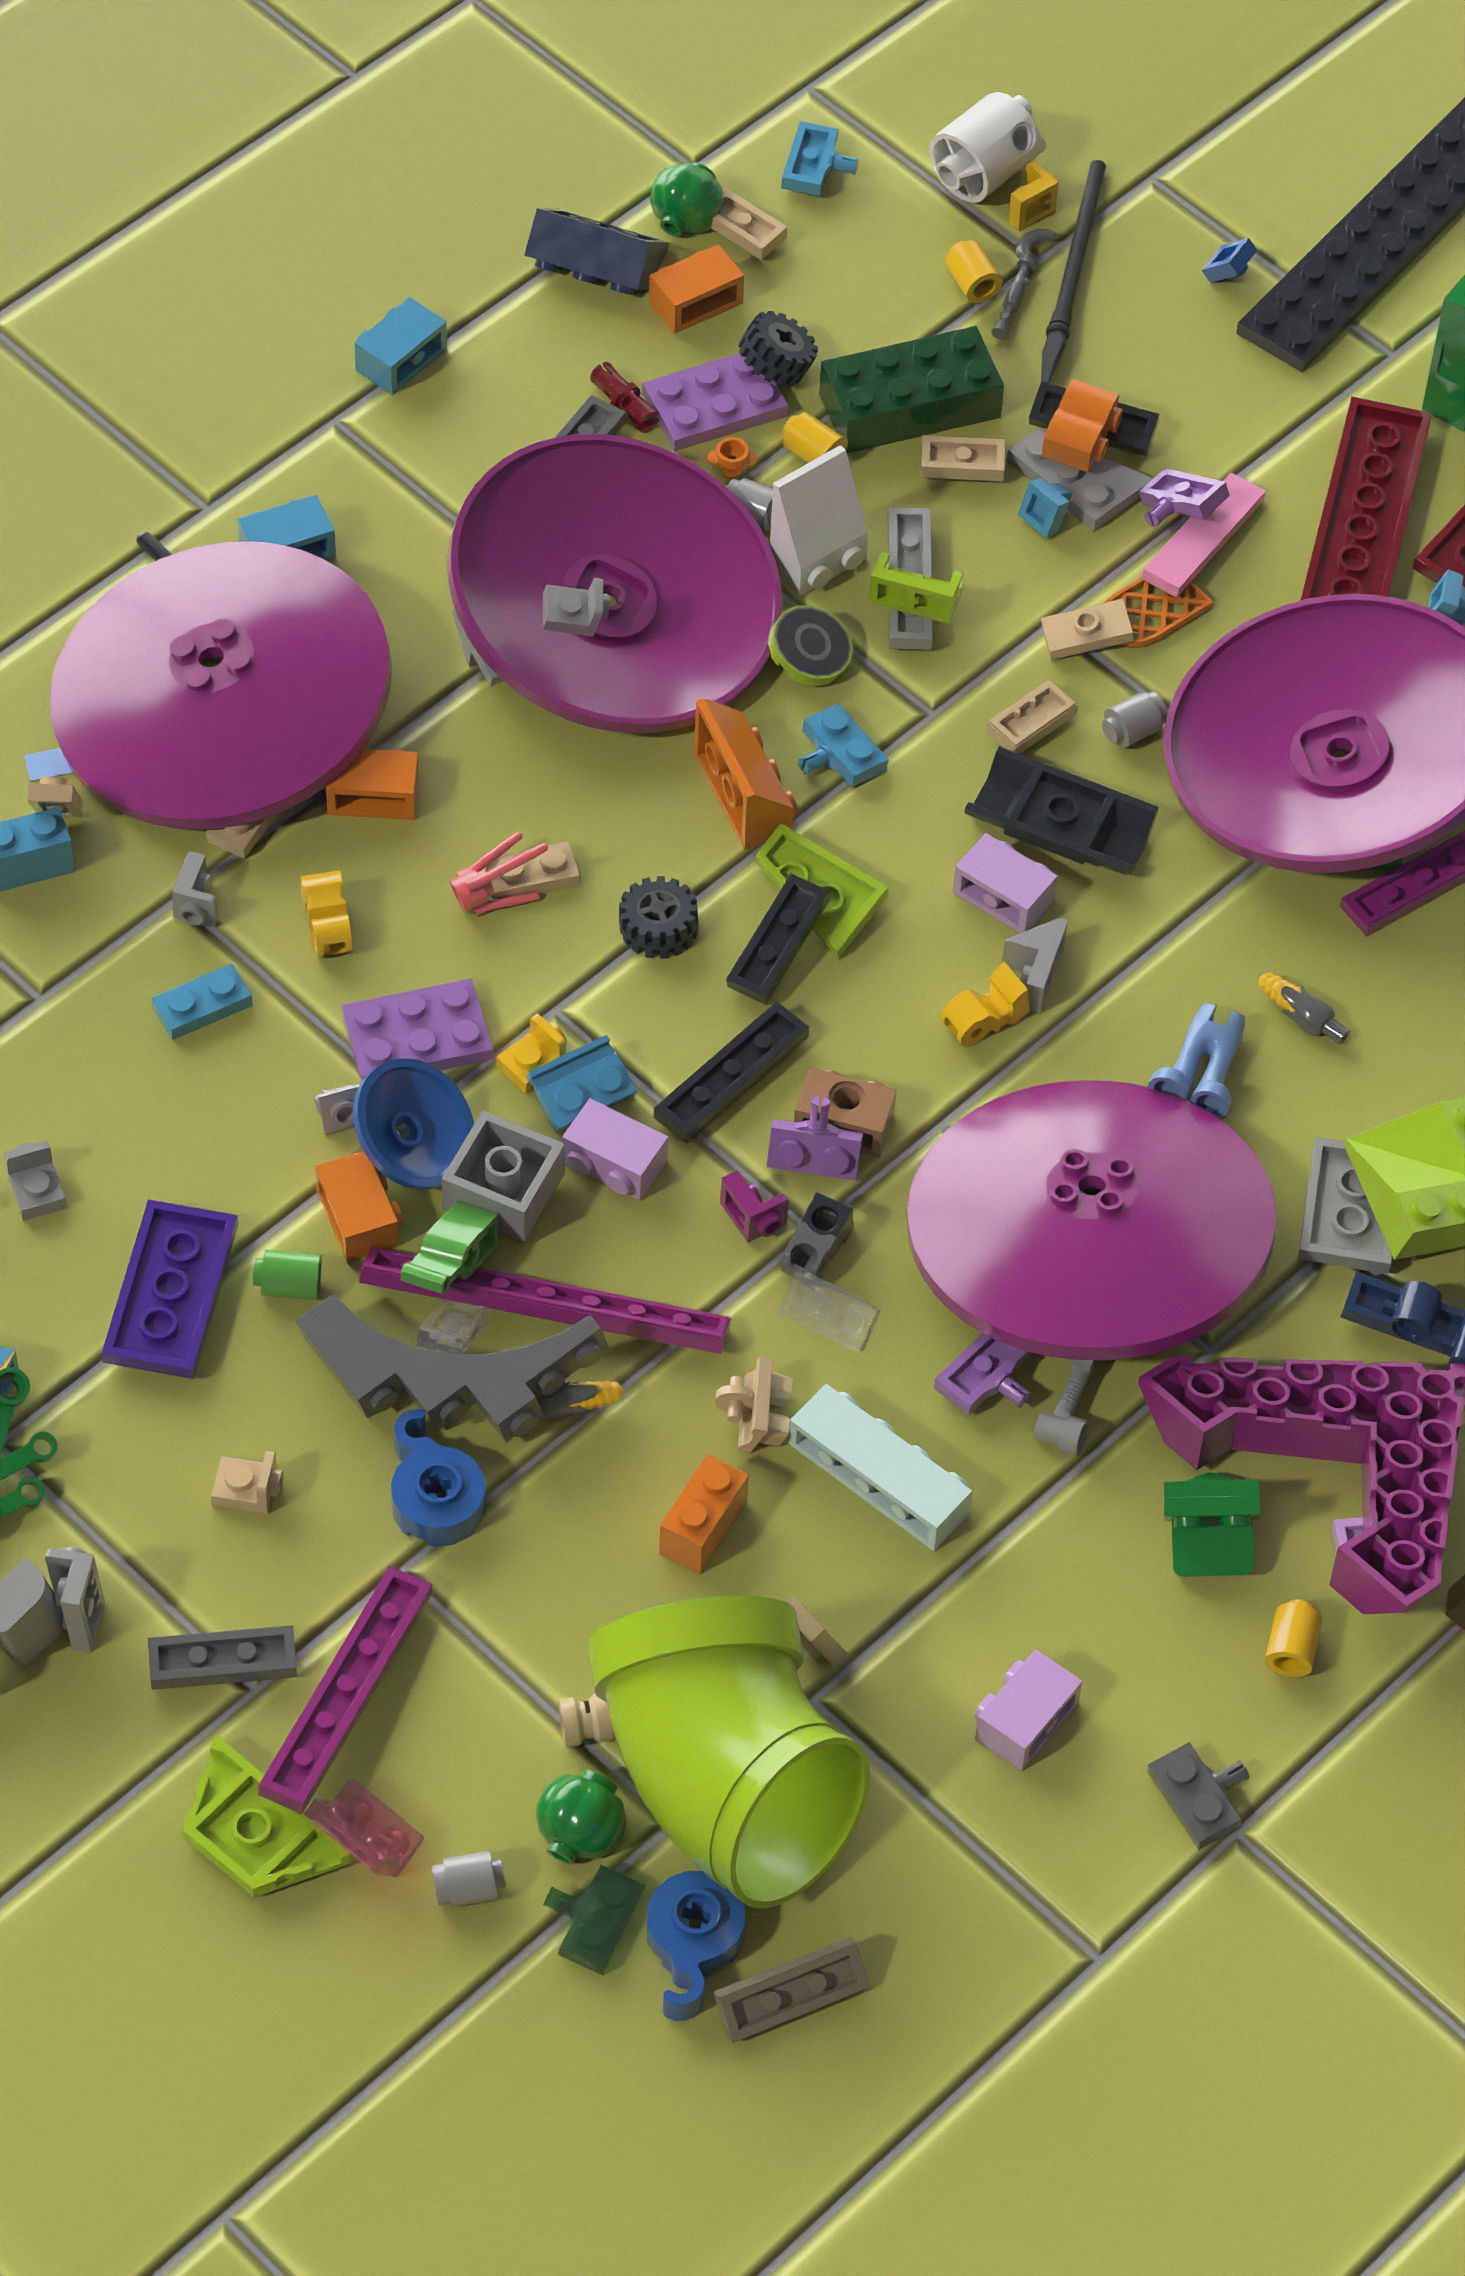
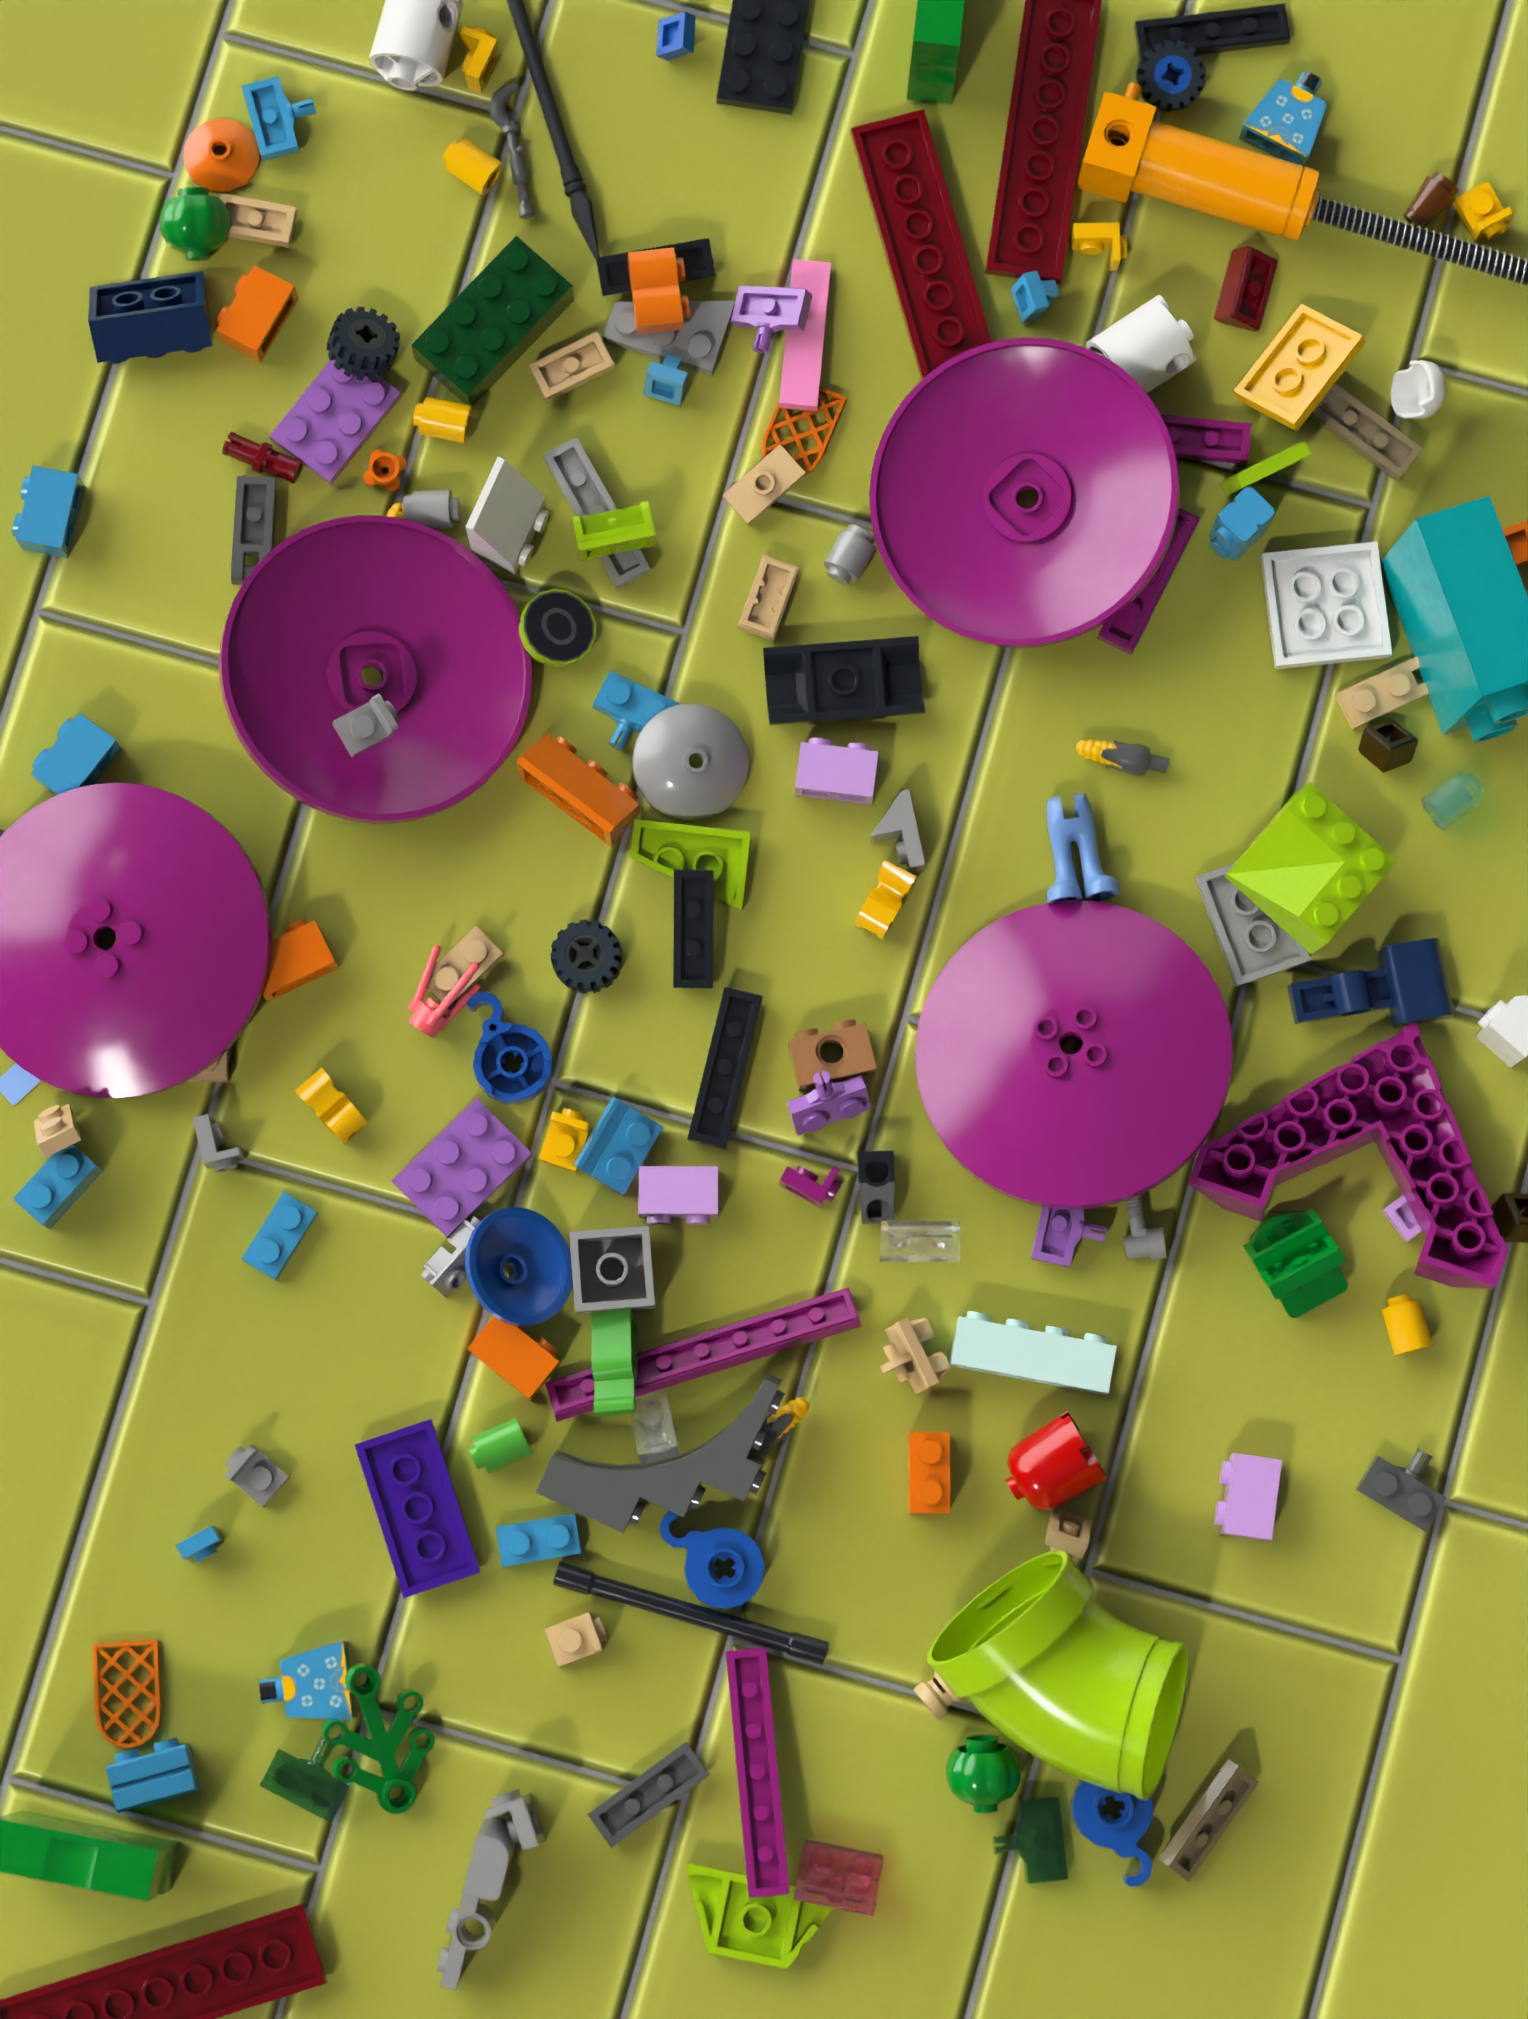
camera: 30 degrees left, 25 degrees up
light grey brick [432,1850,506,1908] -> none
none -> orange dish [184,119,260,193]
none -> blue piece [467,992,553,1105]
none -> dark azure plate [496,1513,582,1567]
none -> black piece [553,1562,829,1665]
none -> light grey dish [632,703,749,821]
none -> red cylinder [1006,1411,1108,1511]

